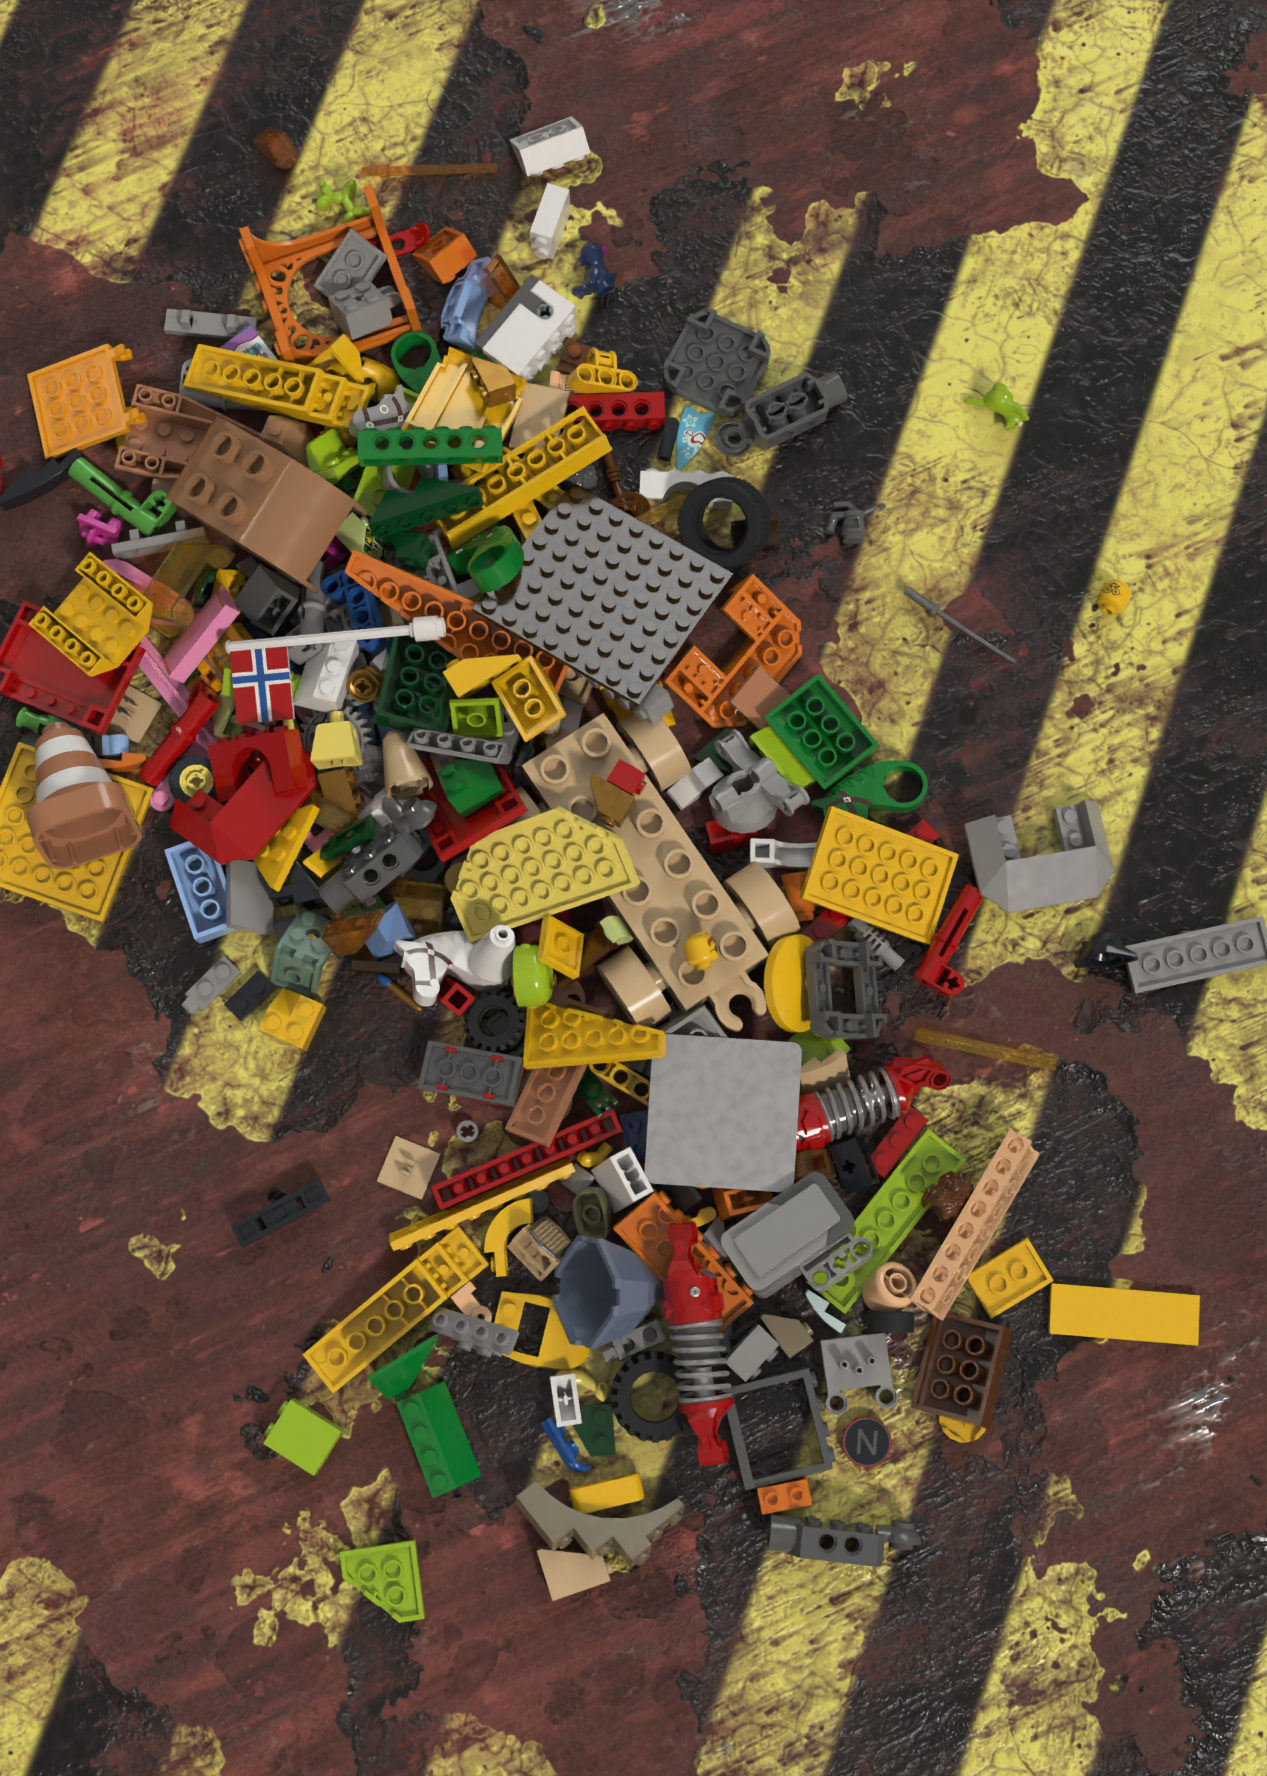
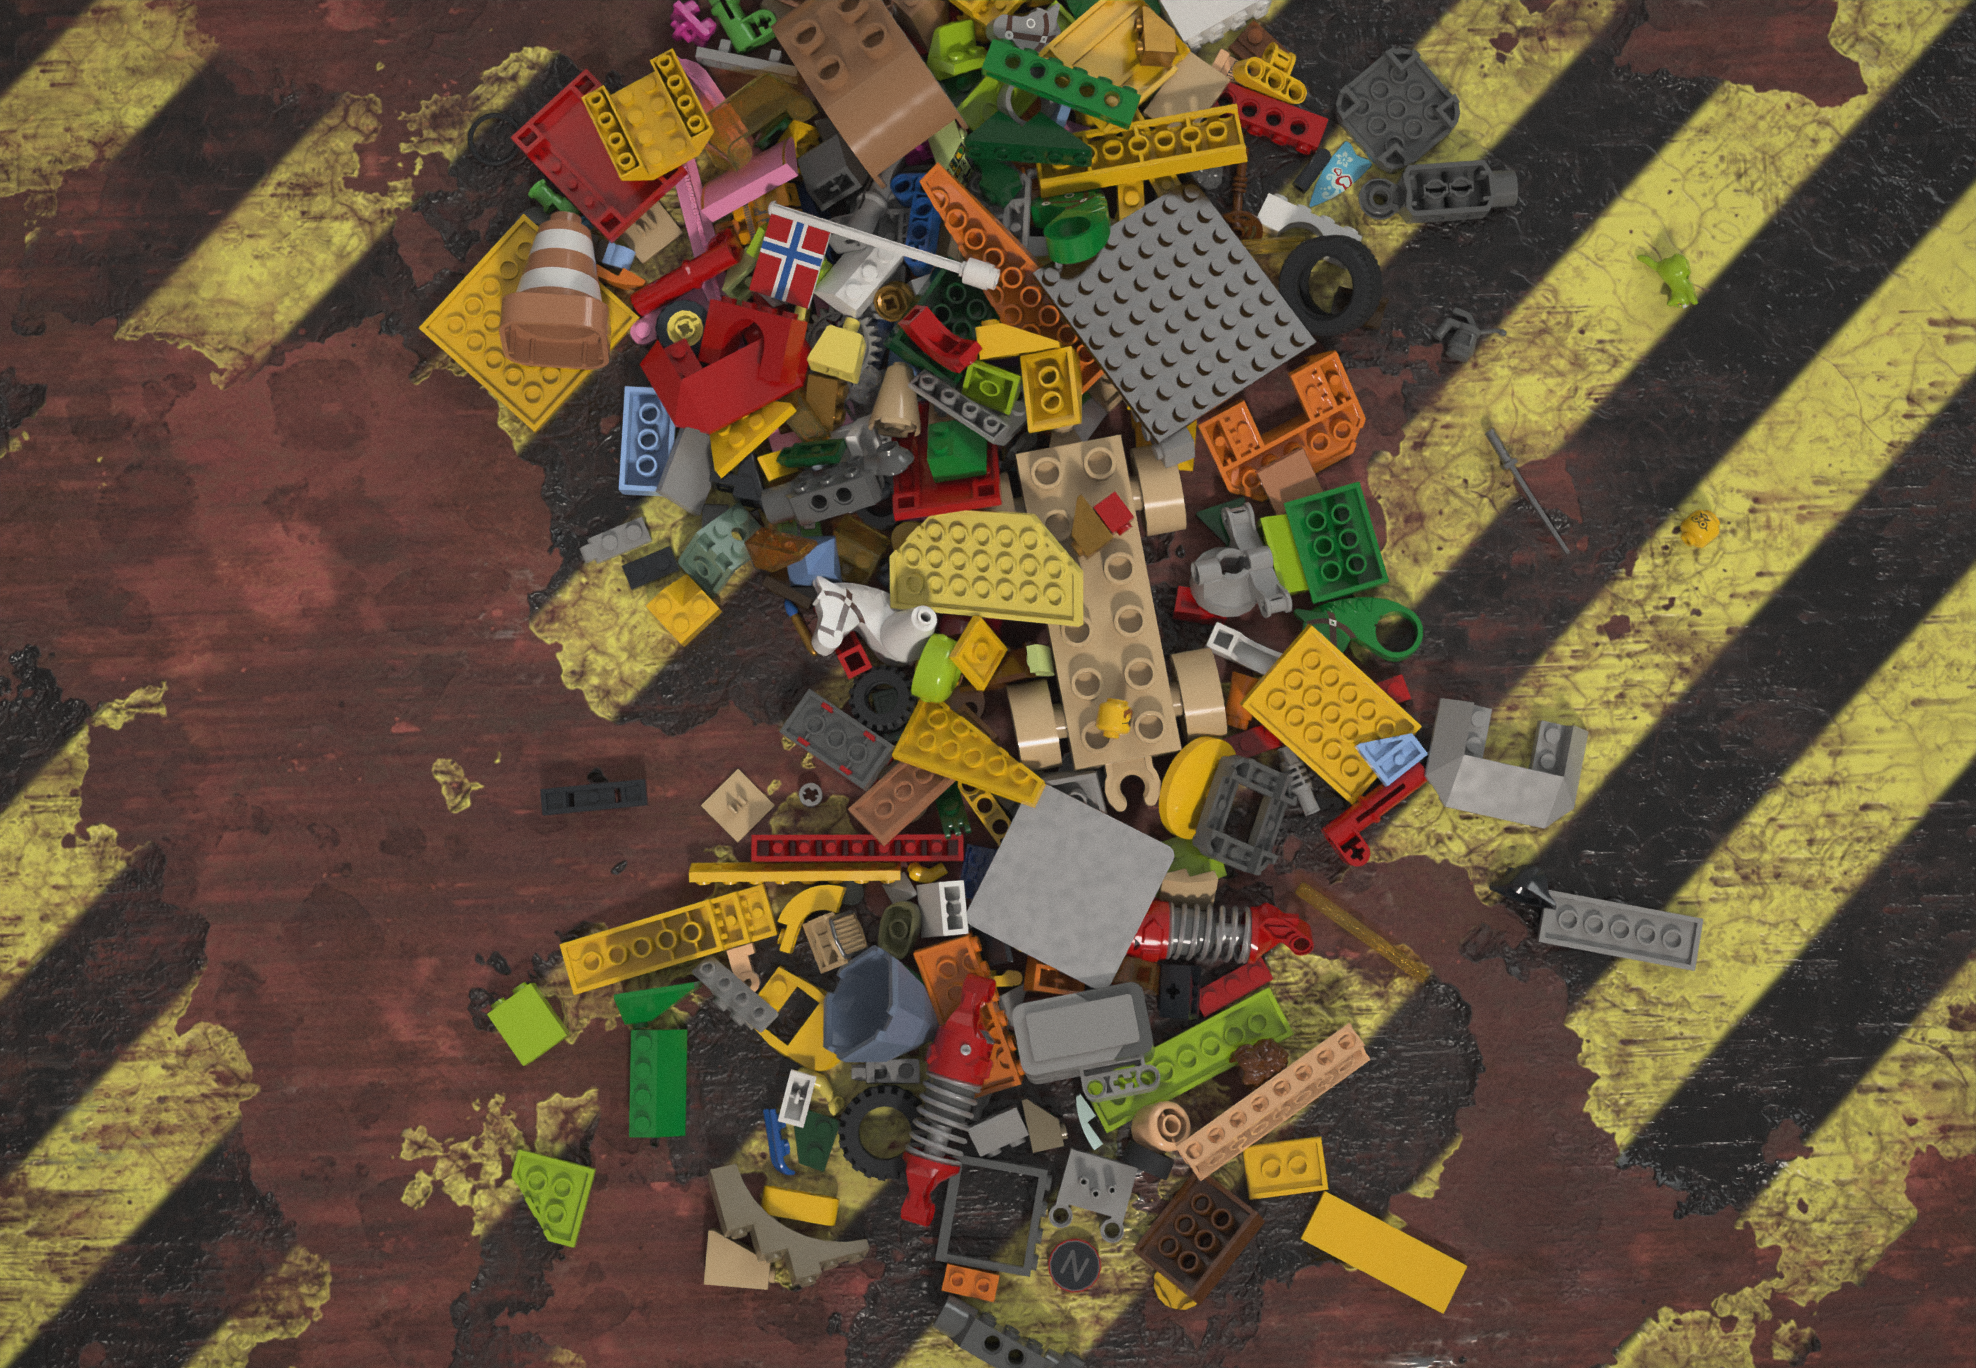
camera: 25 degrees right, 5 degrees up
white slope [667,758,724,810] -> none
none -> red arch [898,305,983,374]
none -> light blue wing [1354,733,1428,787]

